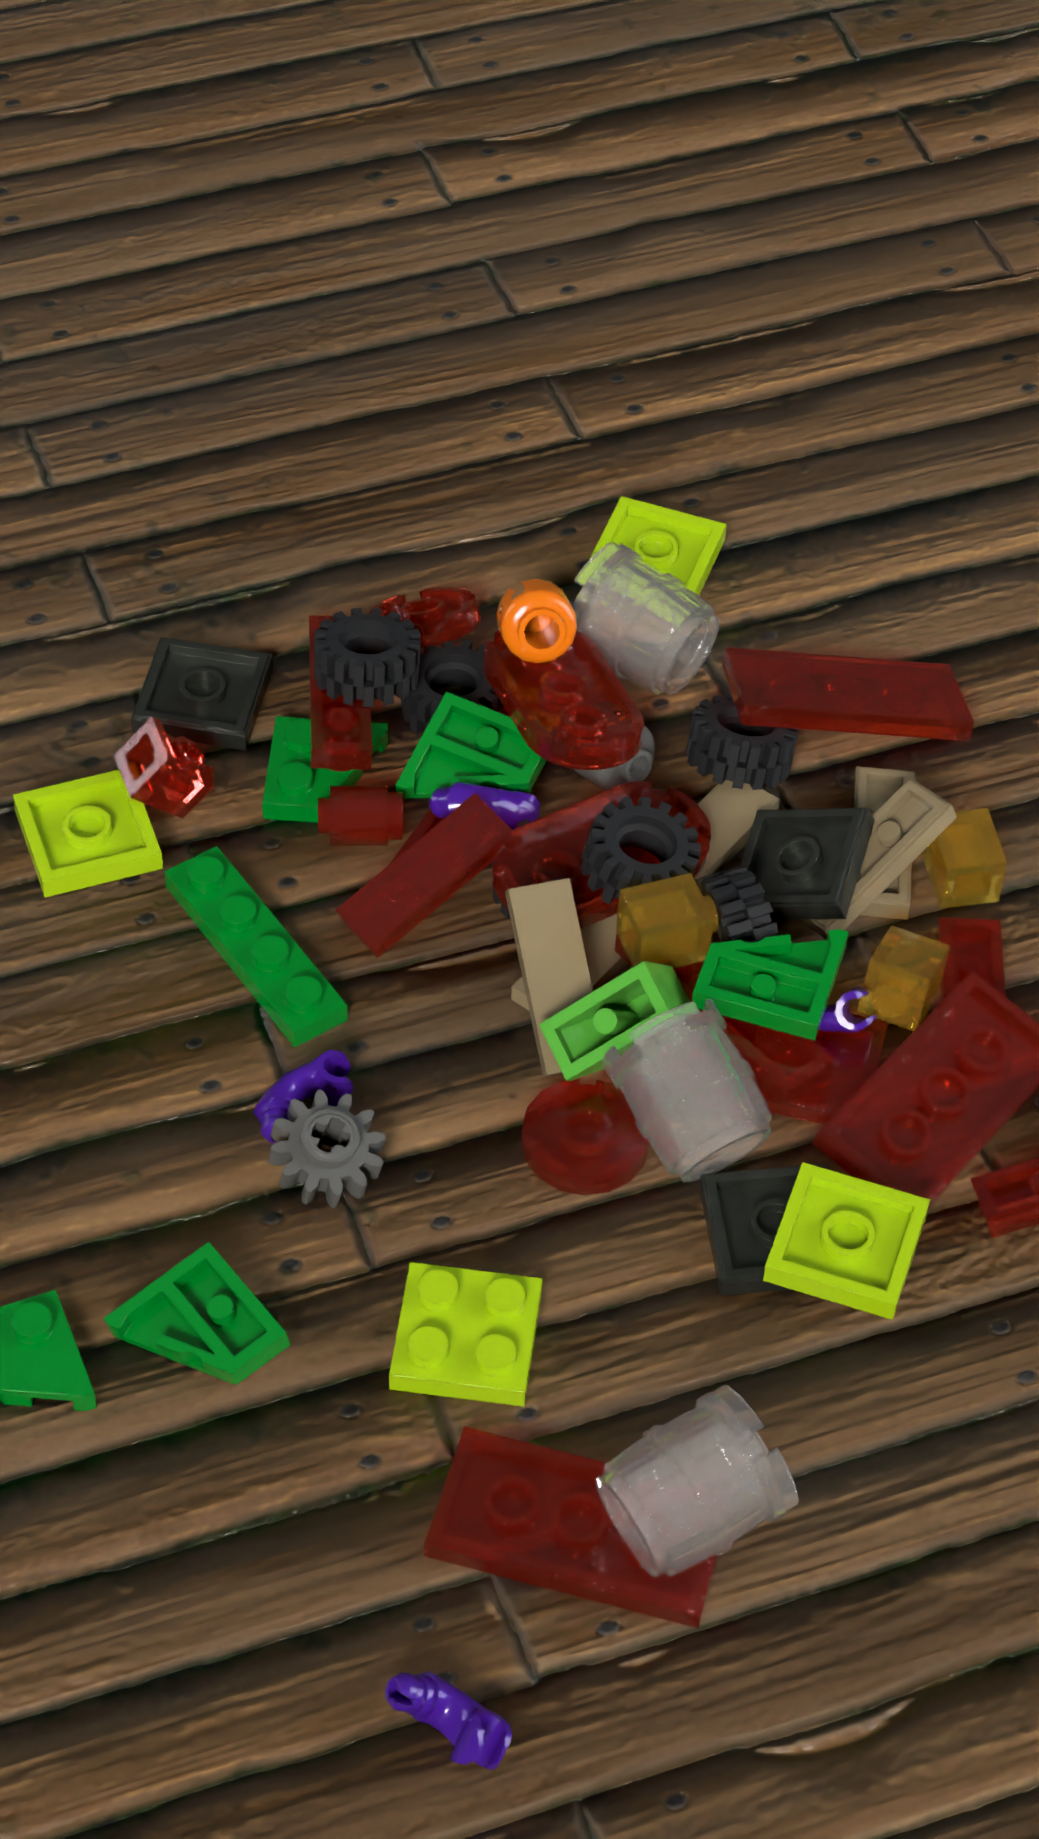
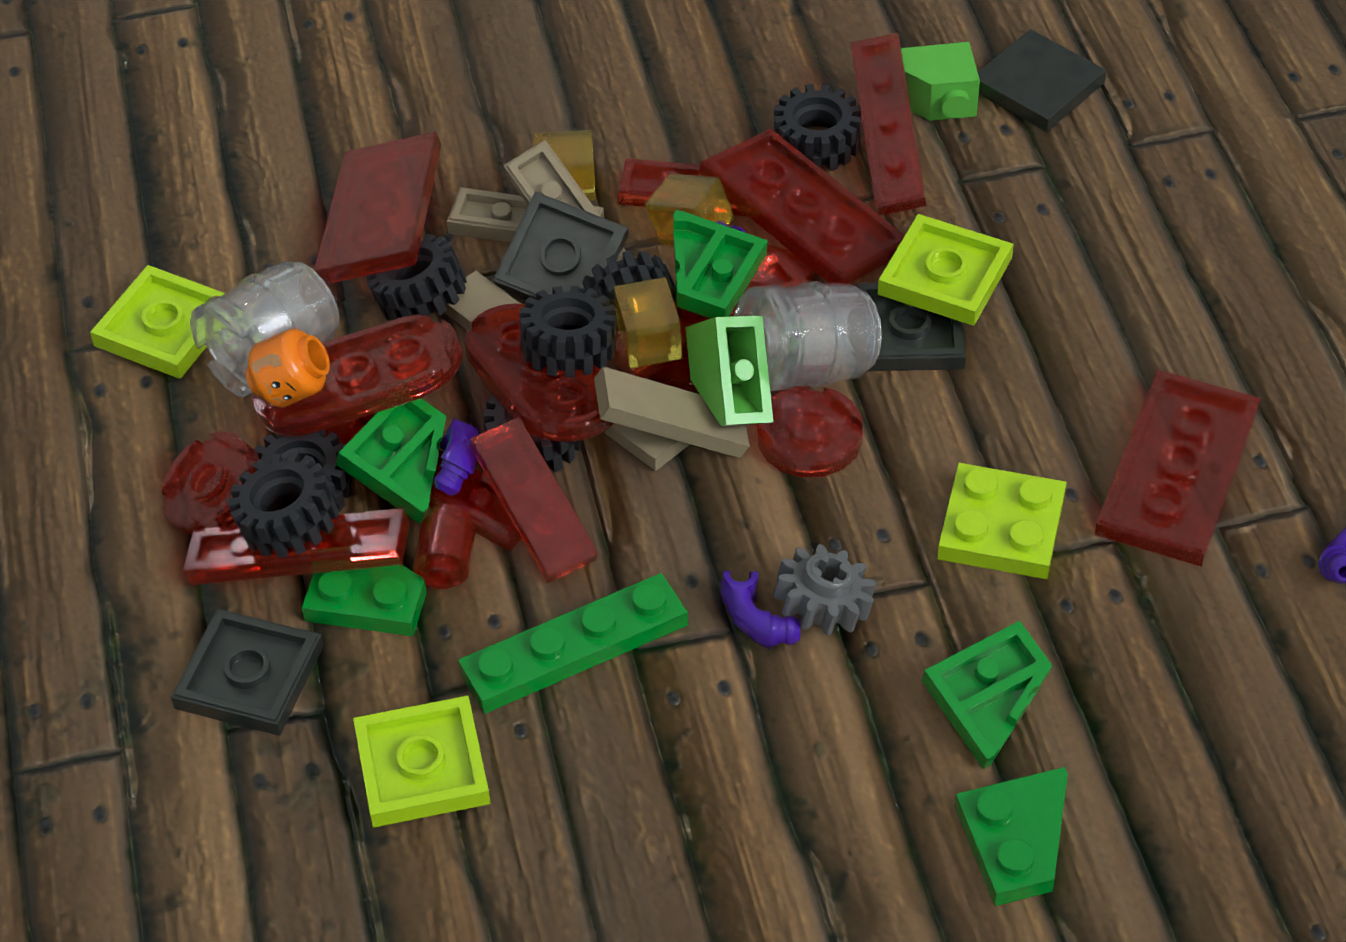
camera: 80 degrees left, 0 degrees up
clear red brick [113,716,214,819] -> none
clear piece [596,1385,799,1578] -> none

